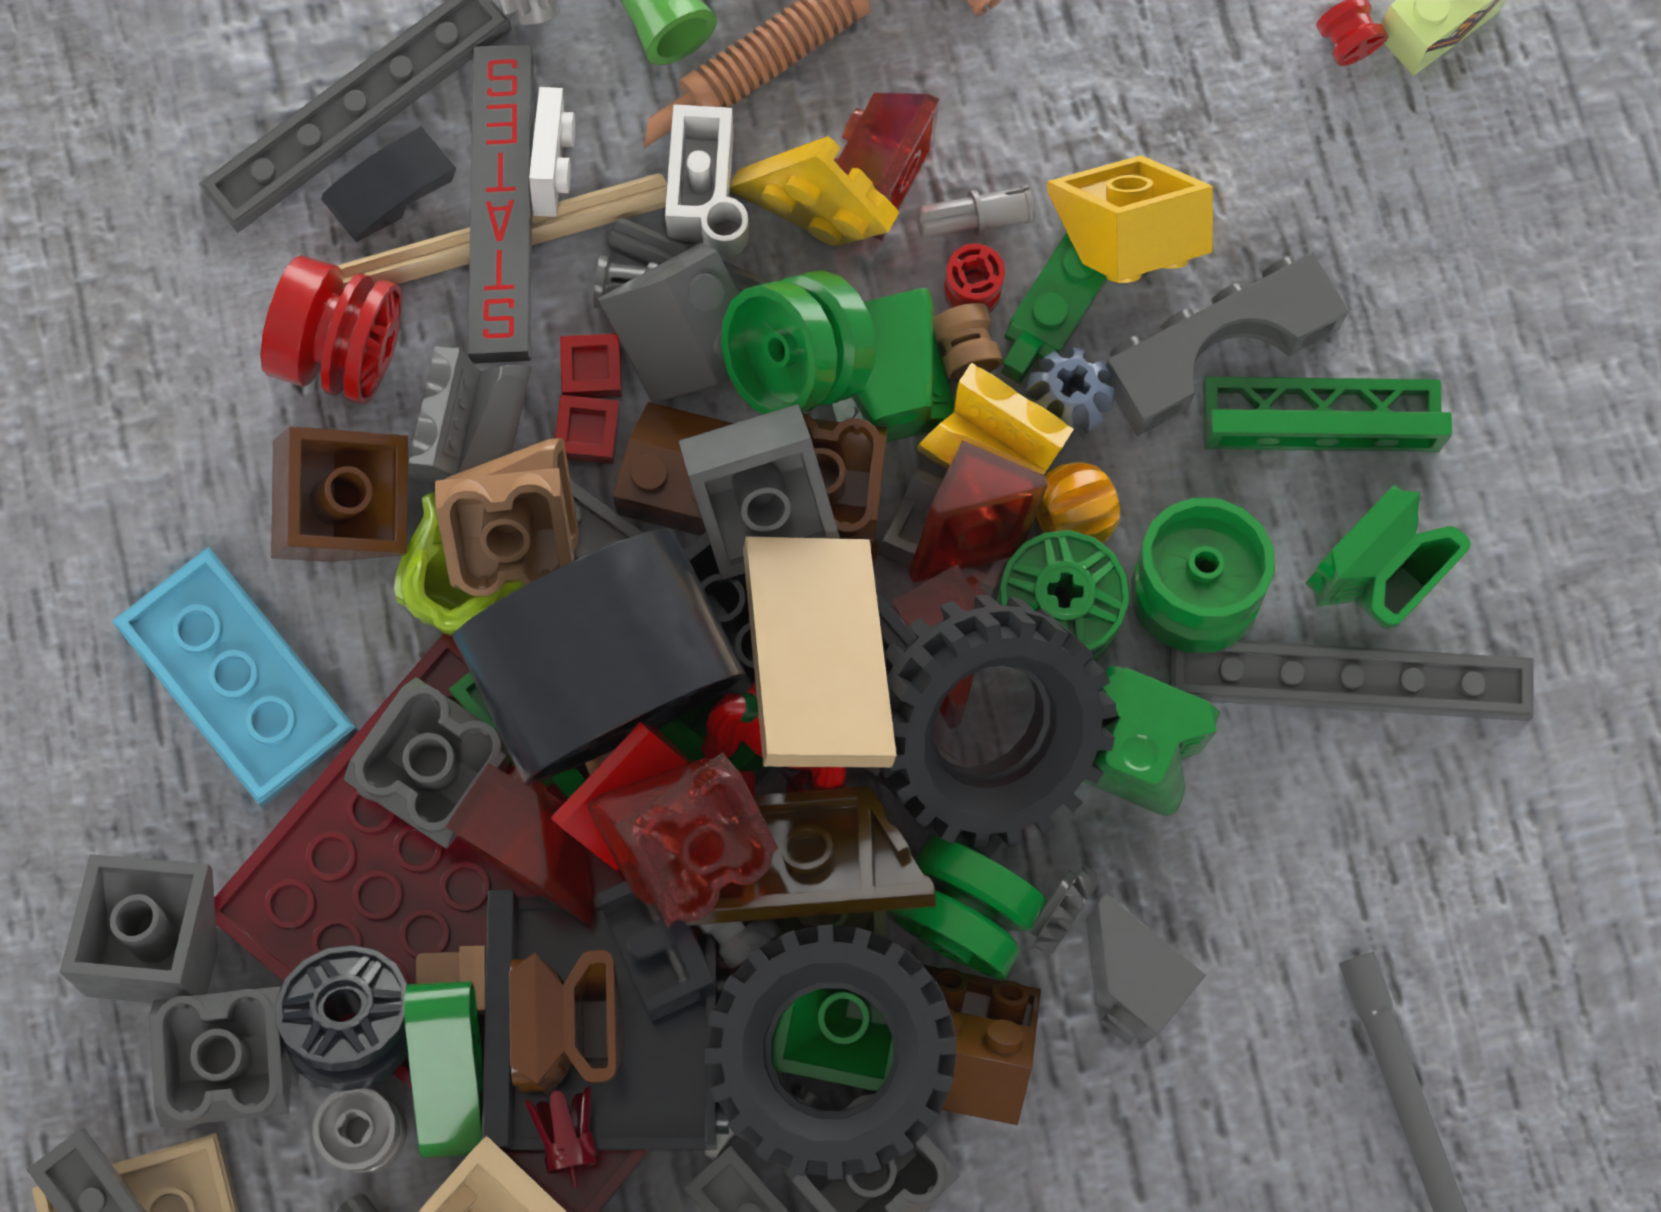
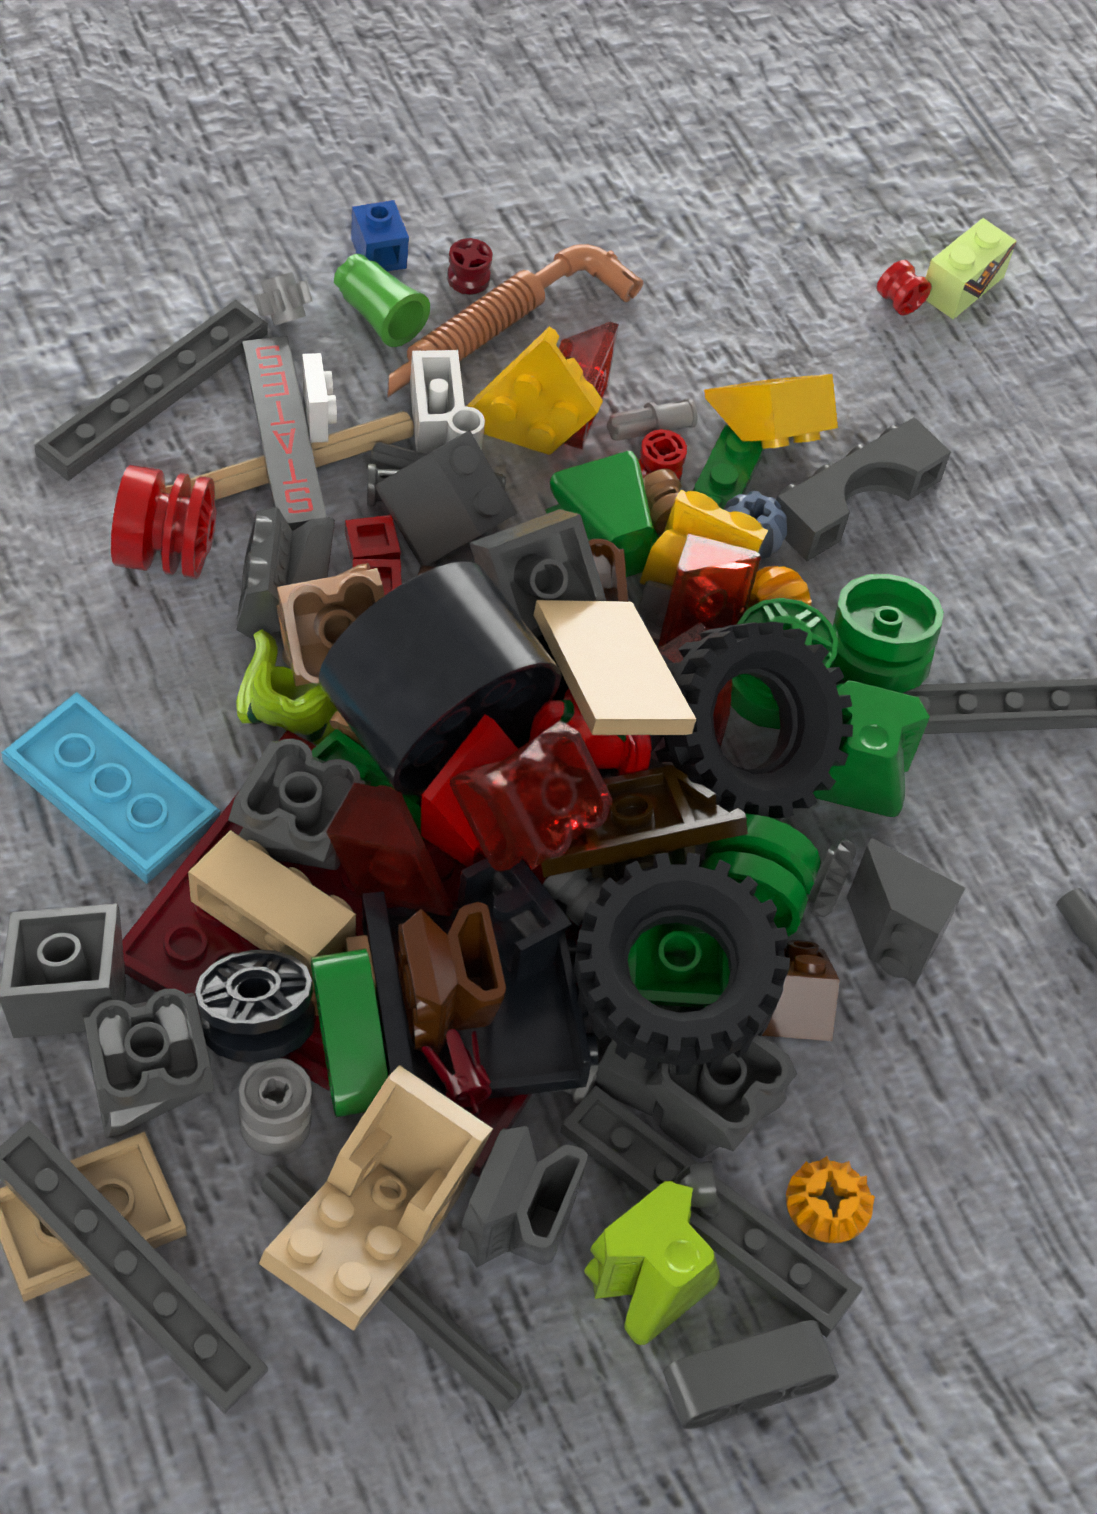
camera: 15 degrees left, 20 degrees down
reddish brown slope [271,426,408,562] -> none
black slope [321,126,456,242] -> none
green wheel [721,270,876,414] -> none
green fence [1203,376,1452,452] -> none
green piece [1305,484,1471,630] -> none
none -> tan brick [188,830,356,982]

